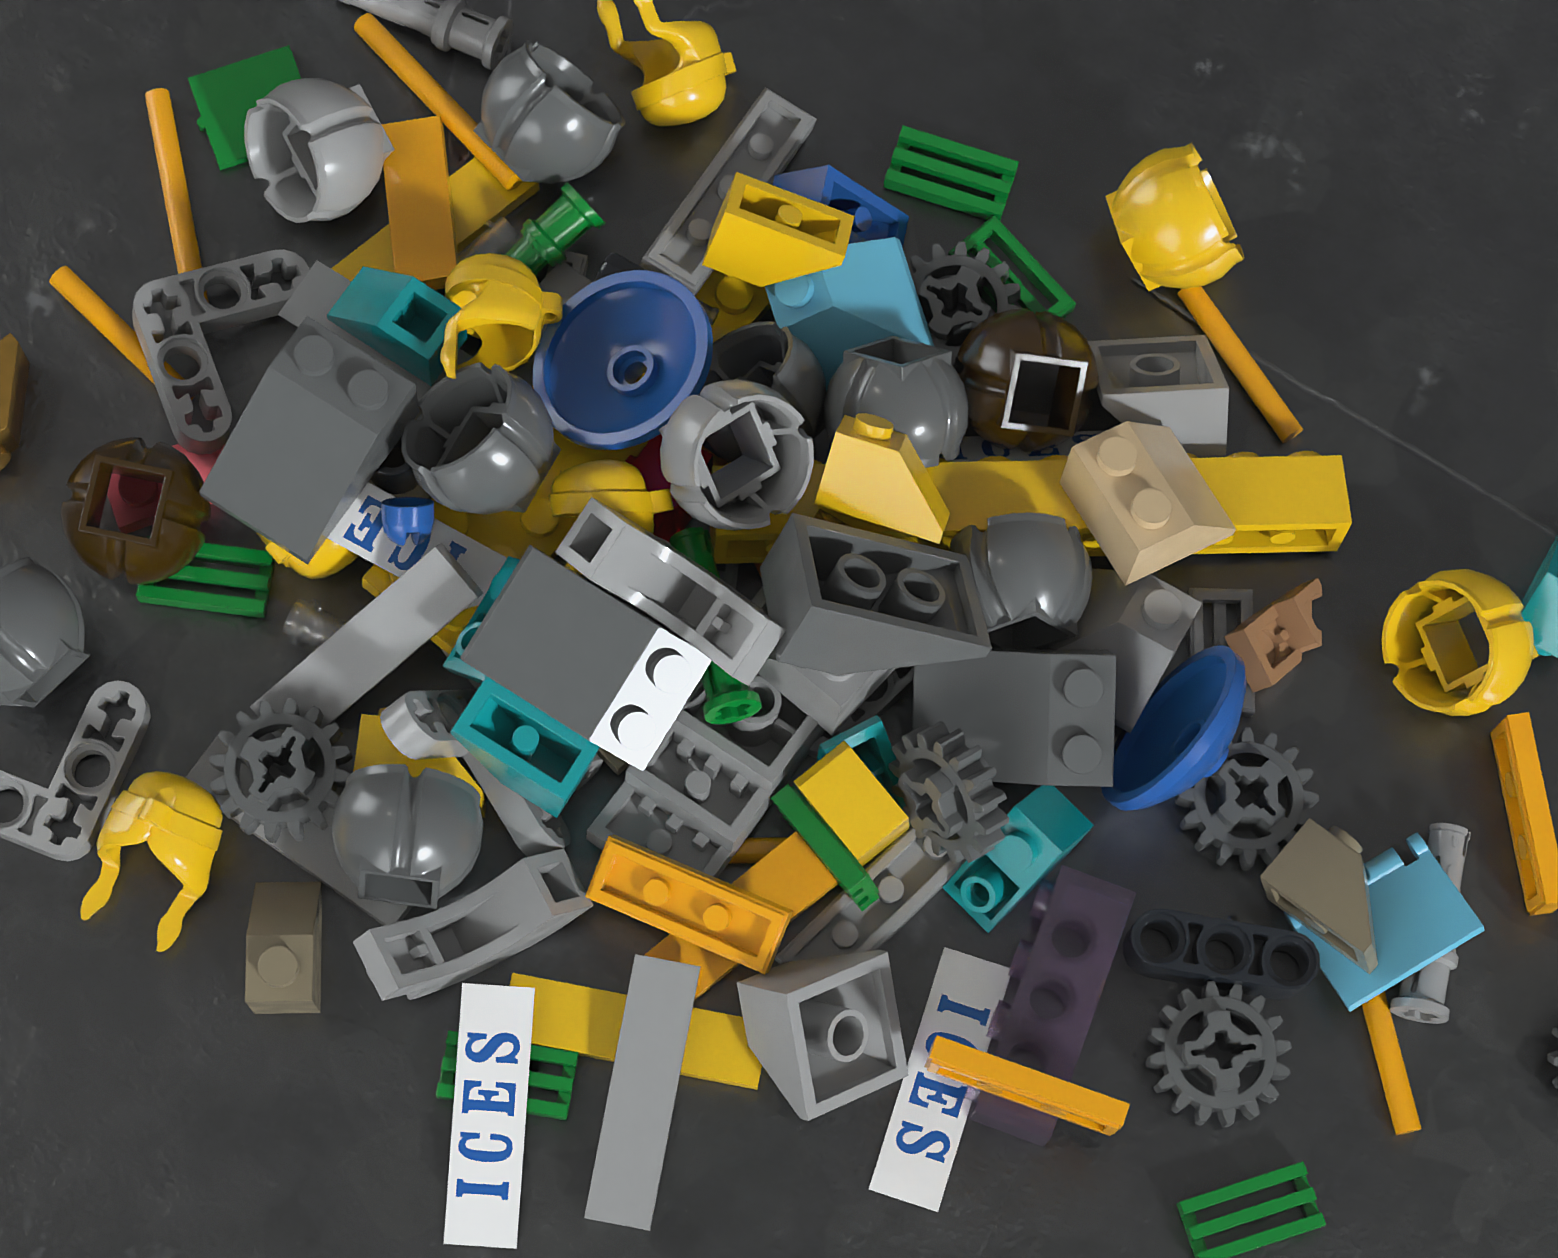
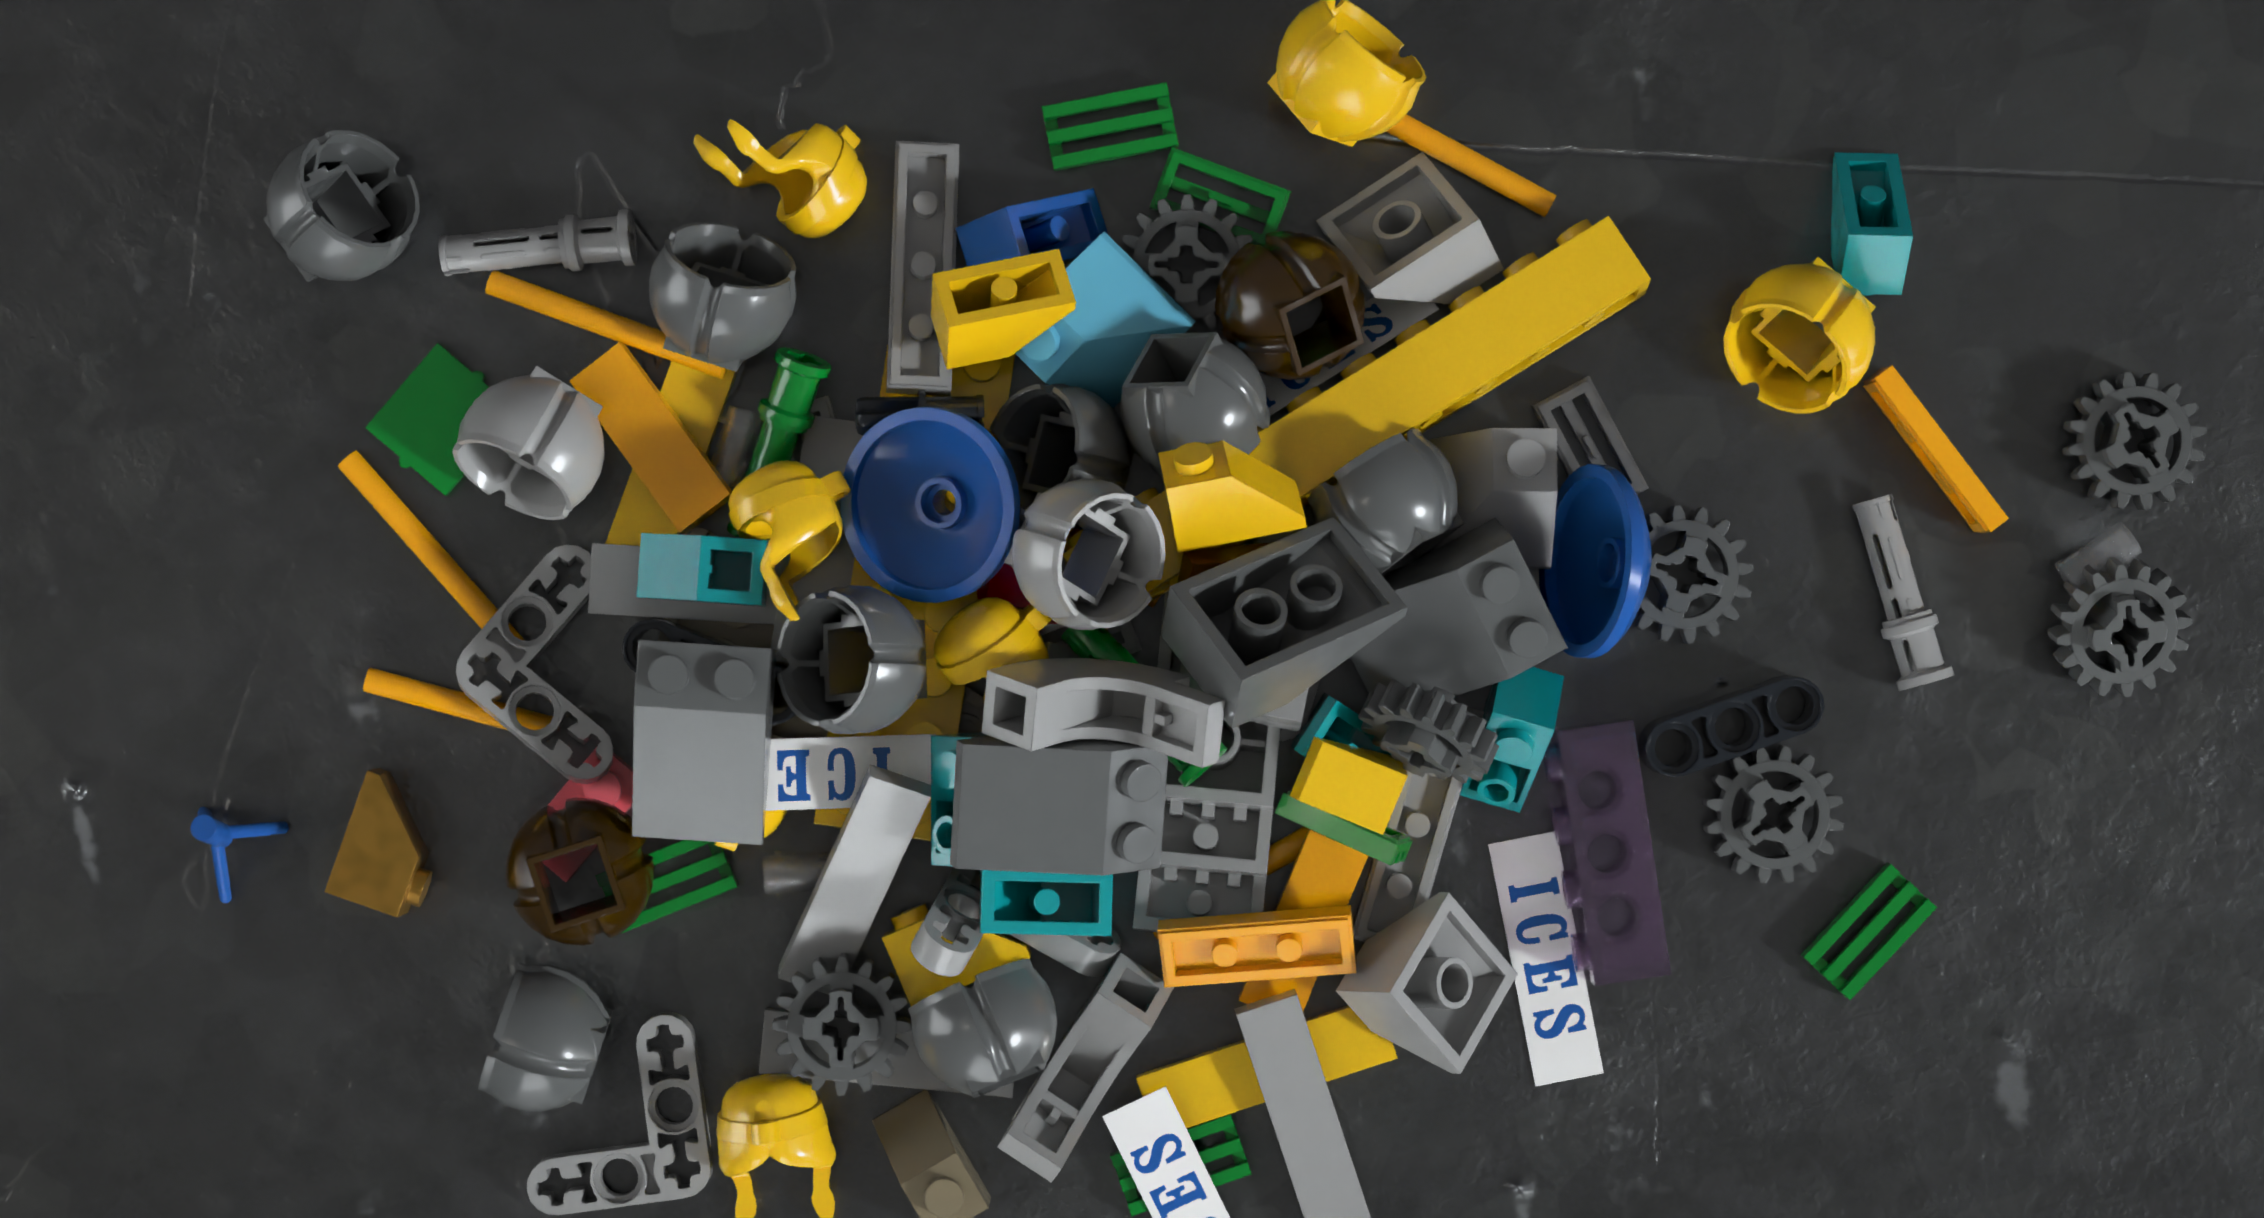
camera: 20 degrees left, 15 degrees up
blue hinge [381,497,434,546] -> none
light orange tile [924,1035,1130,1136] -> none
tan slope [1059,421,1236,586] -> none
medium nougat slope [1224,577,1322,693] -> none
dark tan slope [1260,818,1378,974] -> none
medium azure piece [1284,832,1485,1012] -> none
light orange bar [1362,991,1422,1135] -> none

